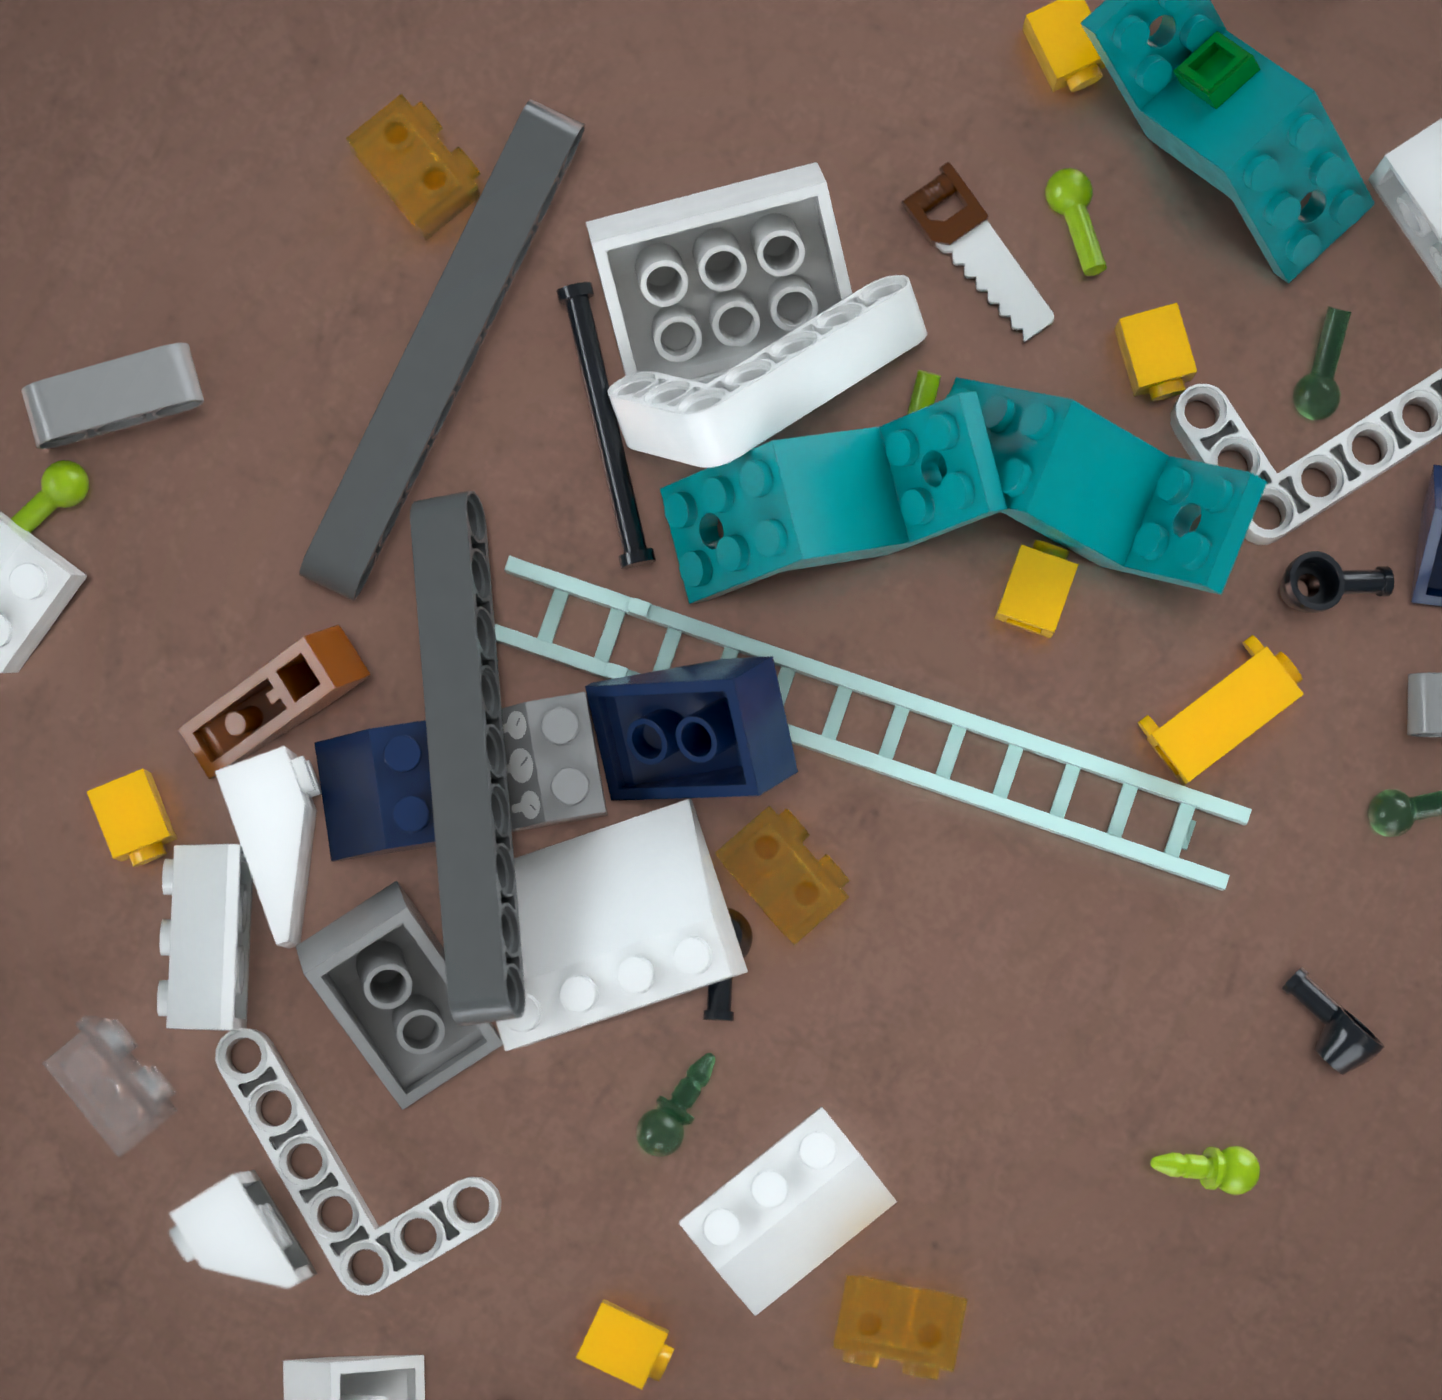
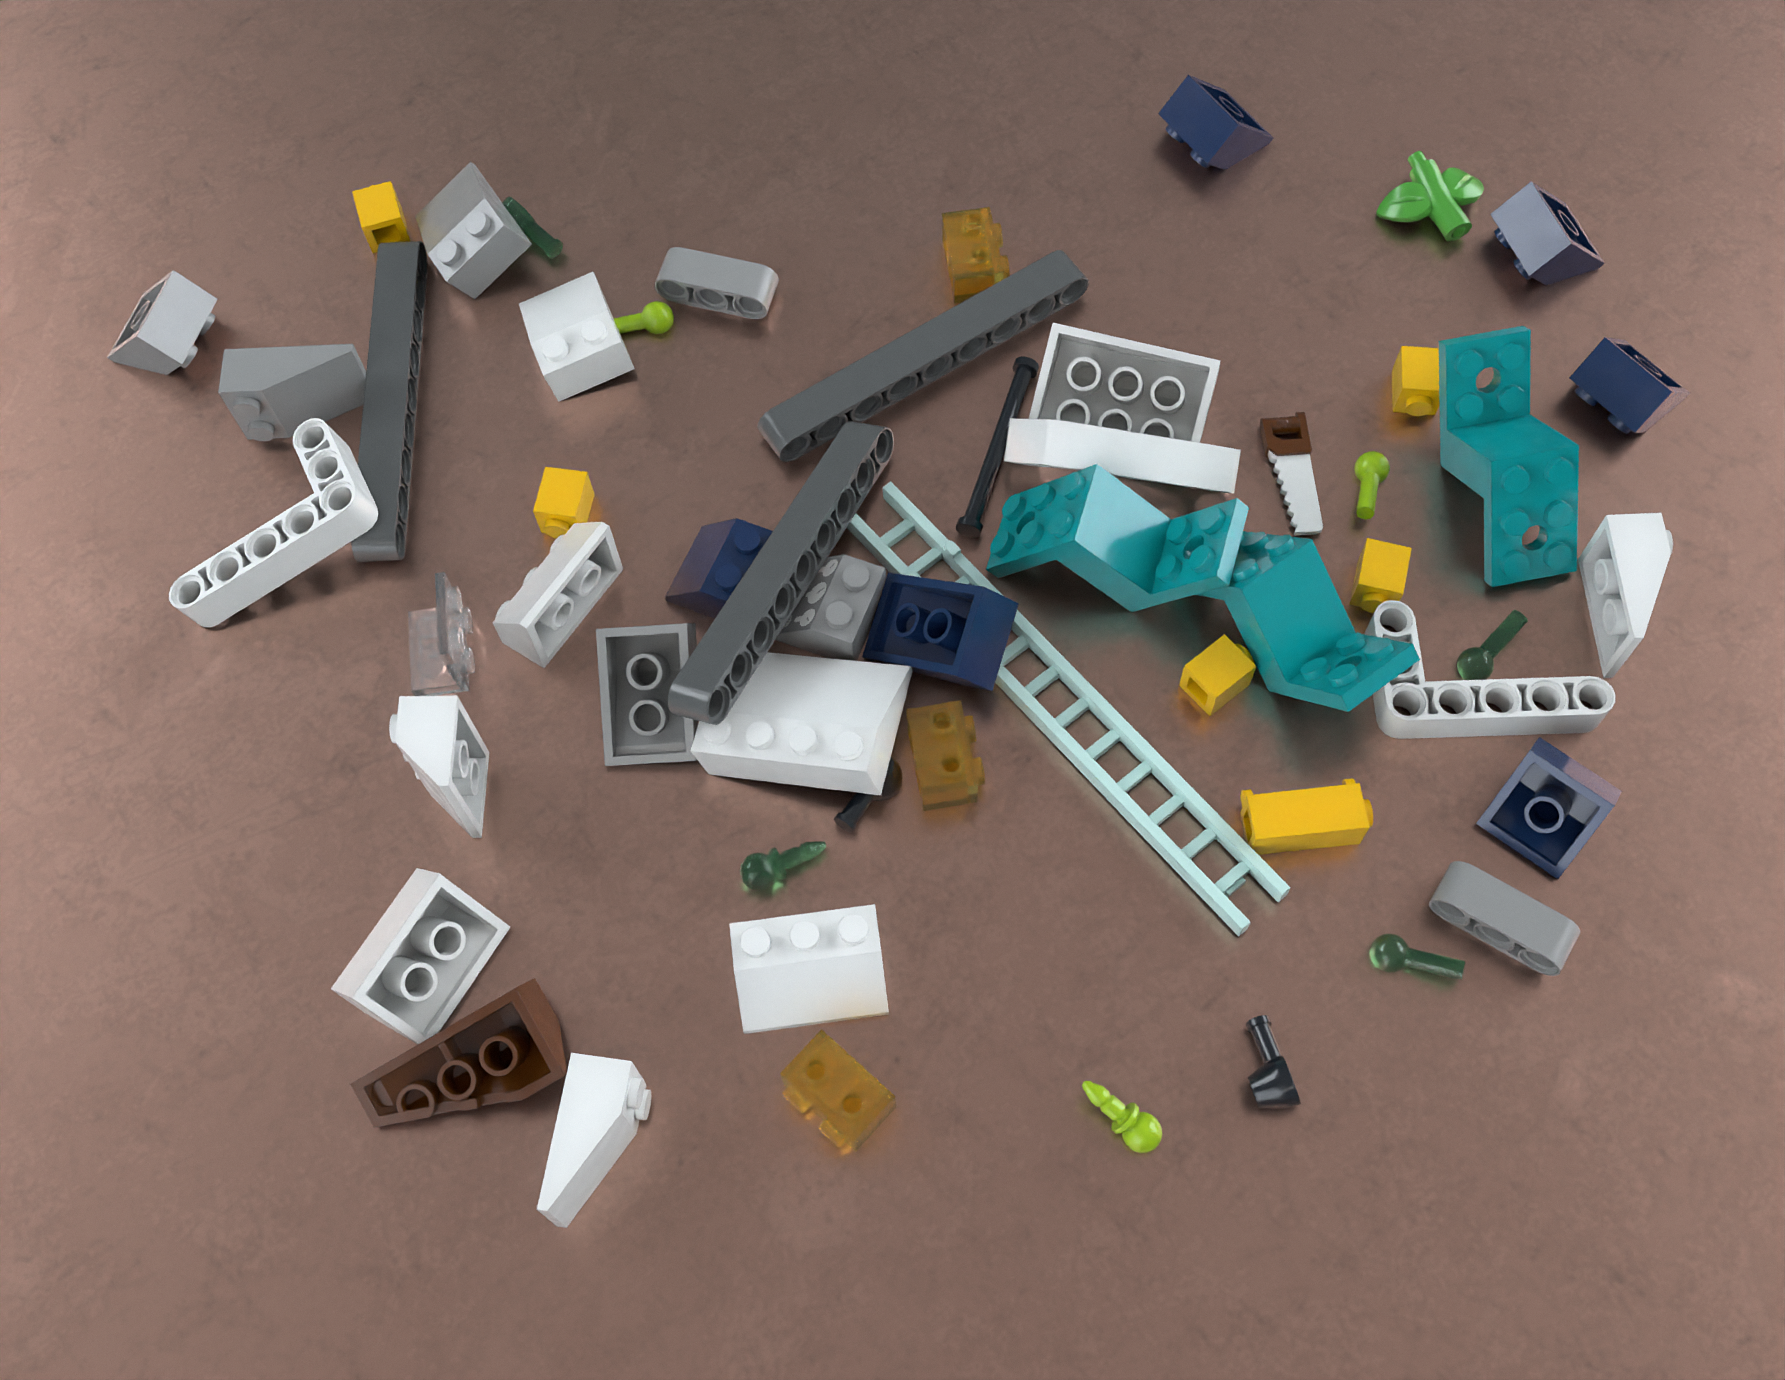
camera: 30 degrees right, 20 degrees down
dark orange slope [178,625,371,780] -> none
white slope [215,746,322,949] -> none
white beam [215,1028,502,1295] -> none
yellow brick [576,1299,675,1390] -> none
green tile [1173,31,1260,109] -> none
black bar [1280,551,1394,613] -> none

